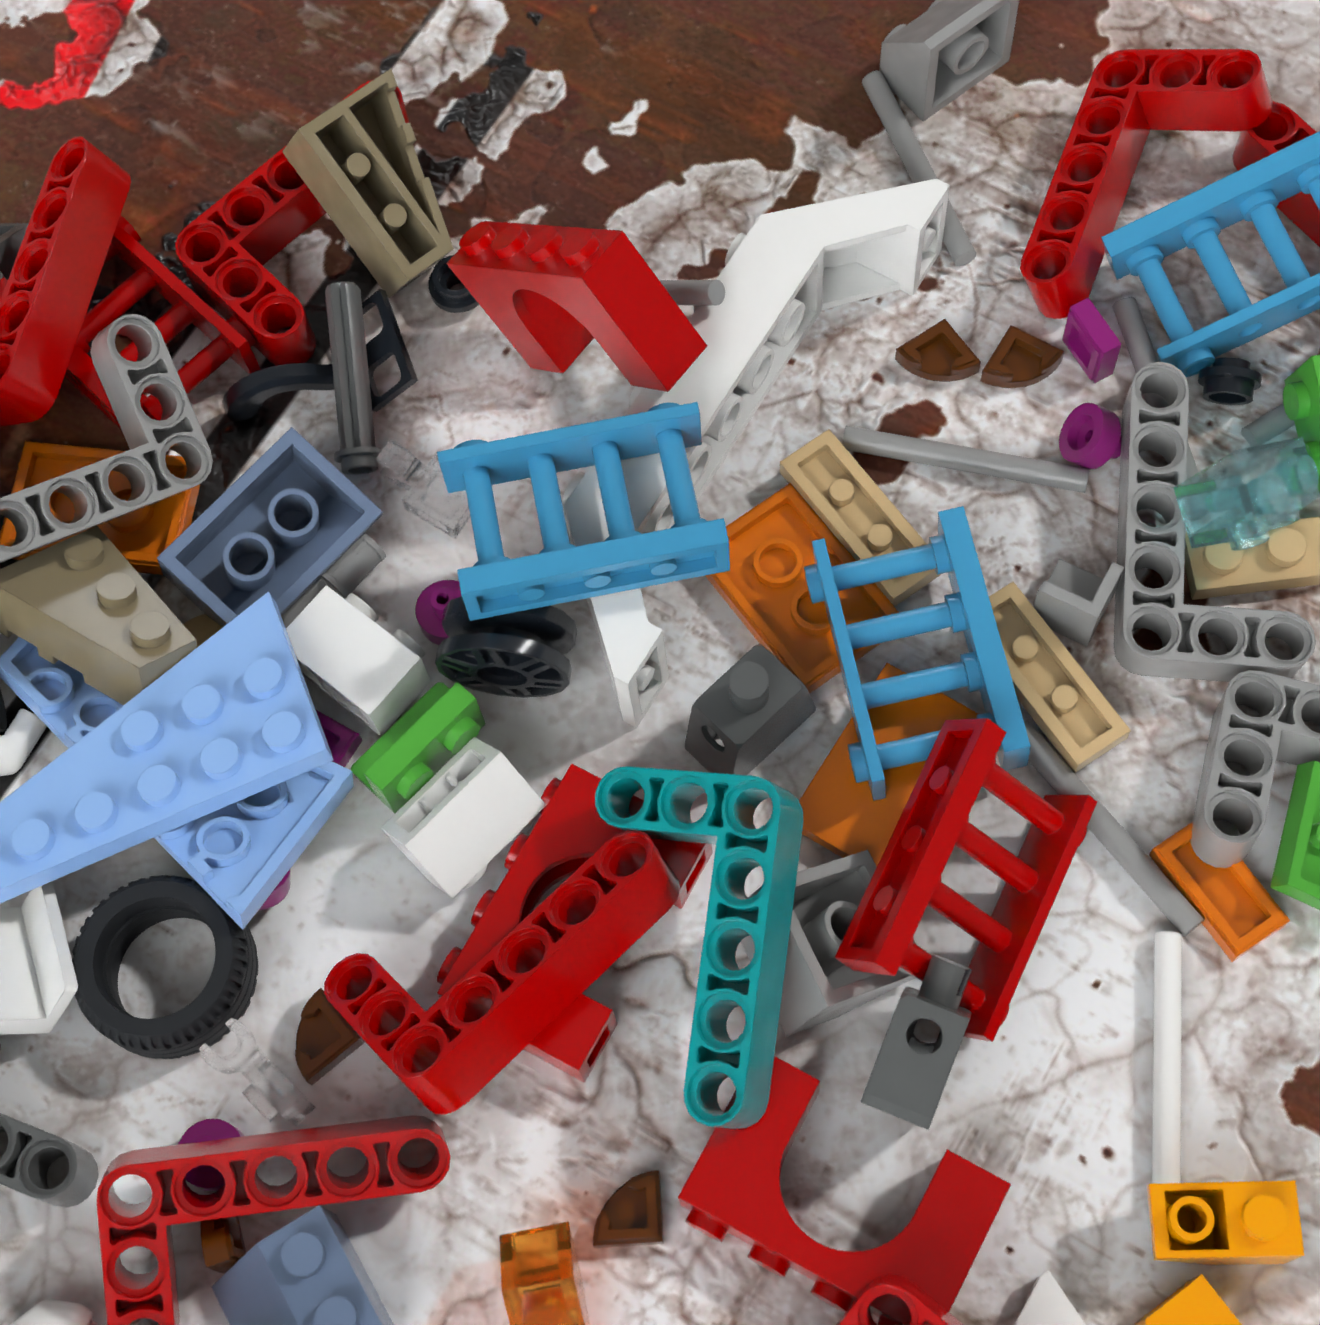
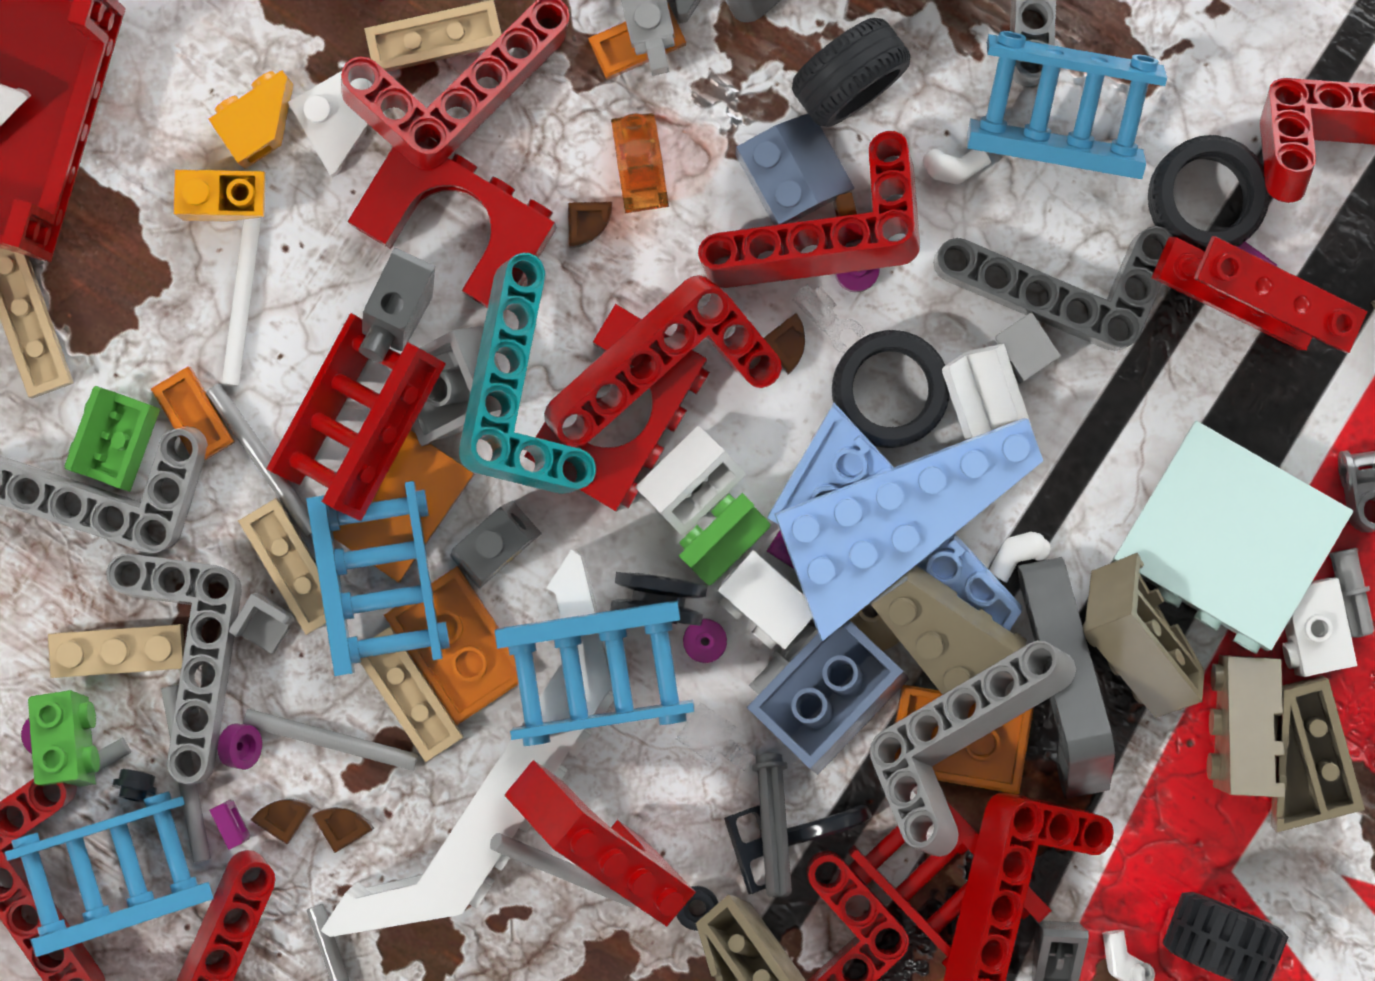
camera: 175 degrees right, 20 degrees up
clear light blue brick [1173,436,1320,551] -> none

